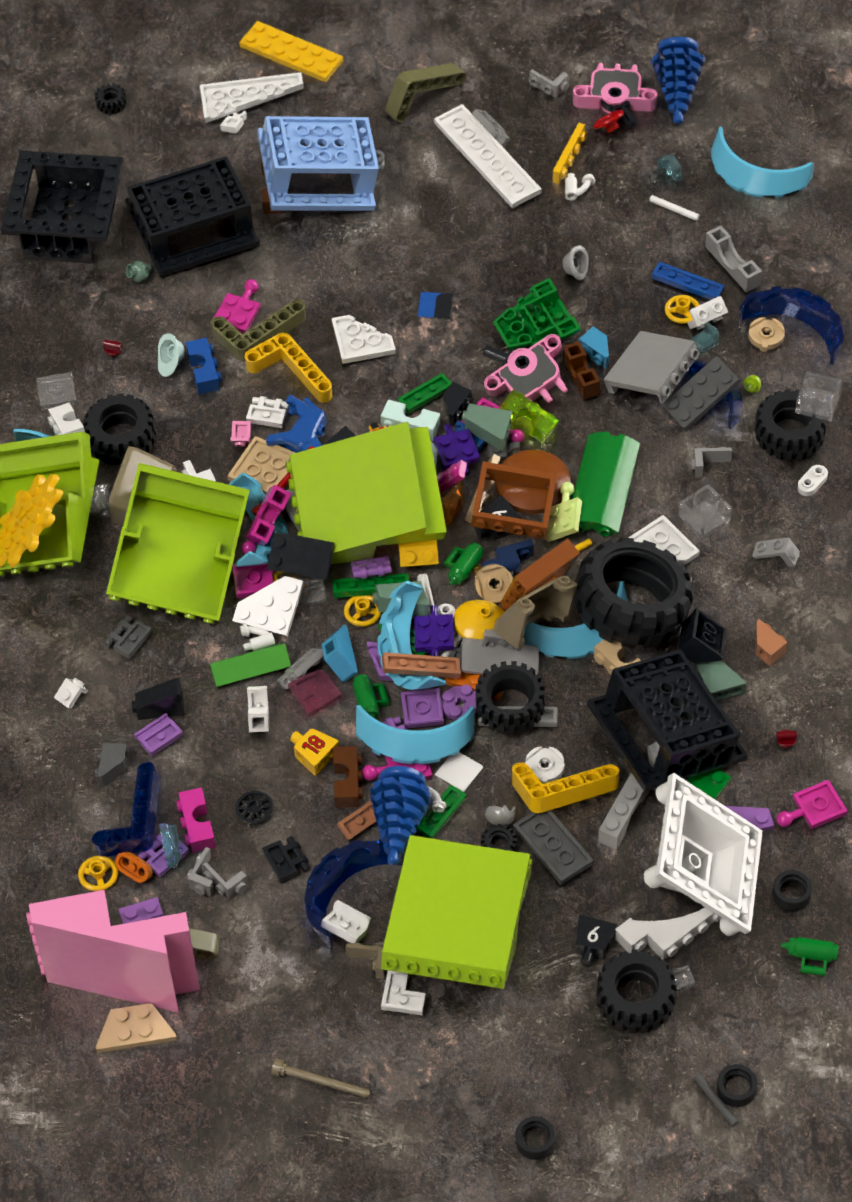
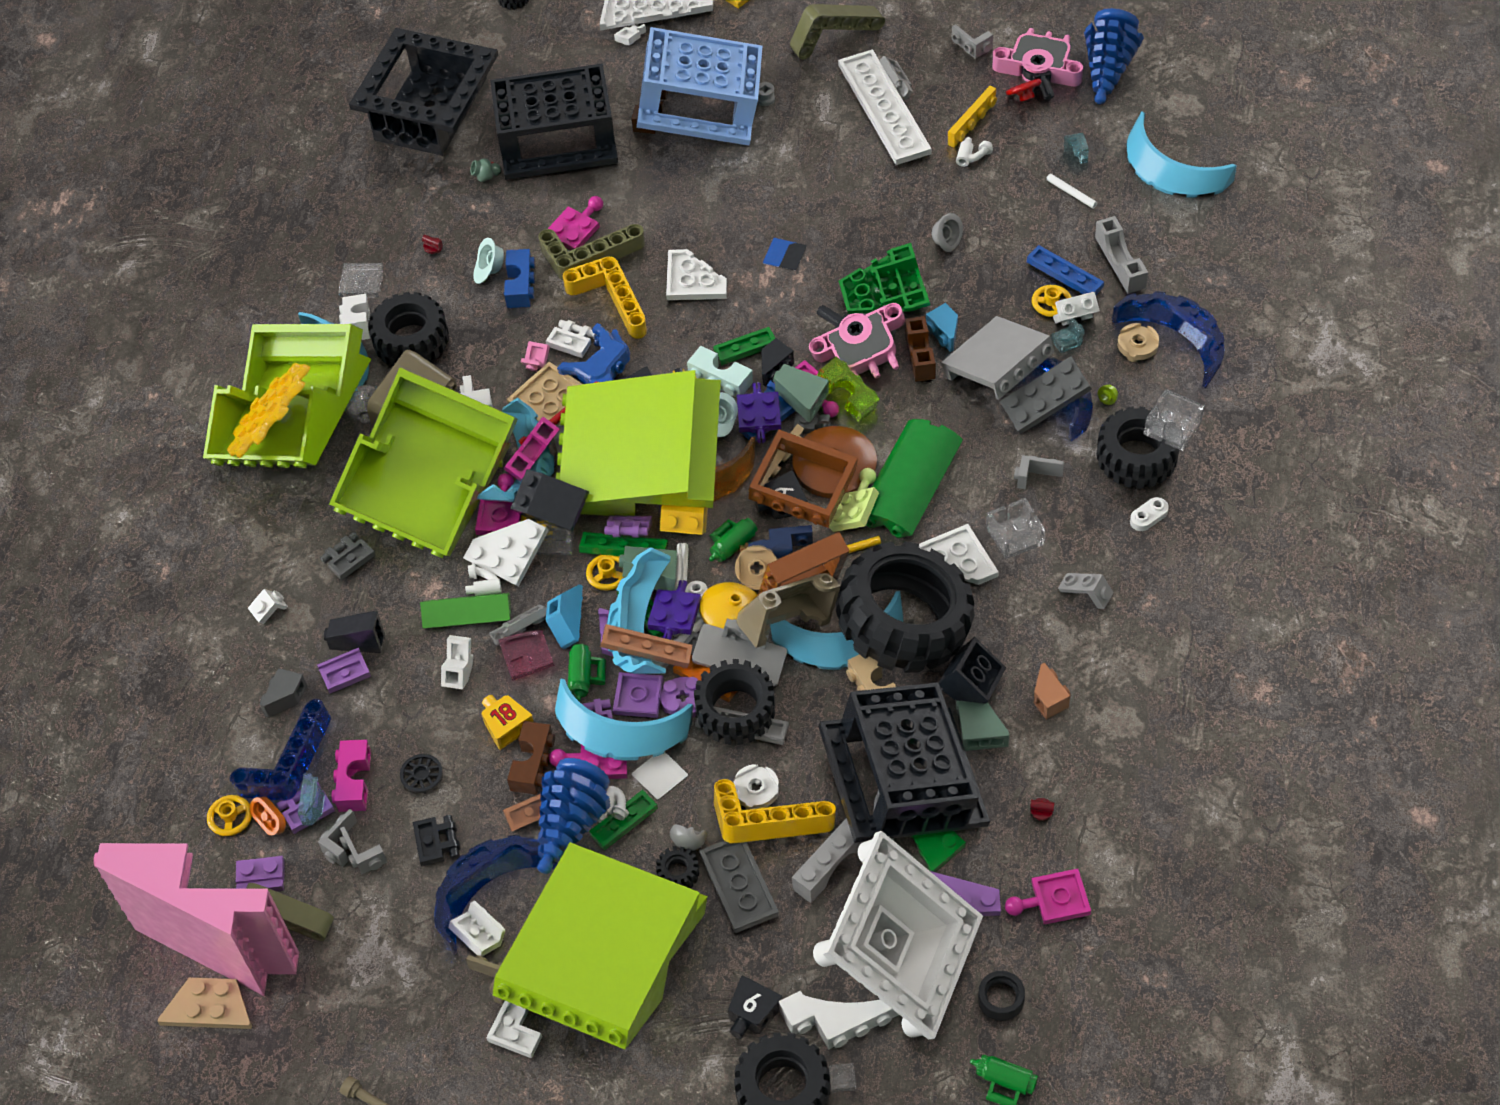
camera: 15 degrees right, 0 degrees up
dark pink plate [437,460,467,494] -> none

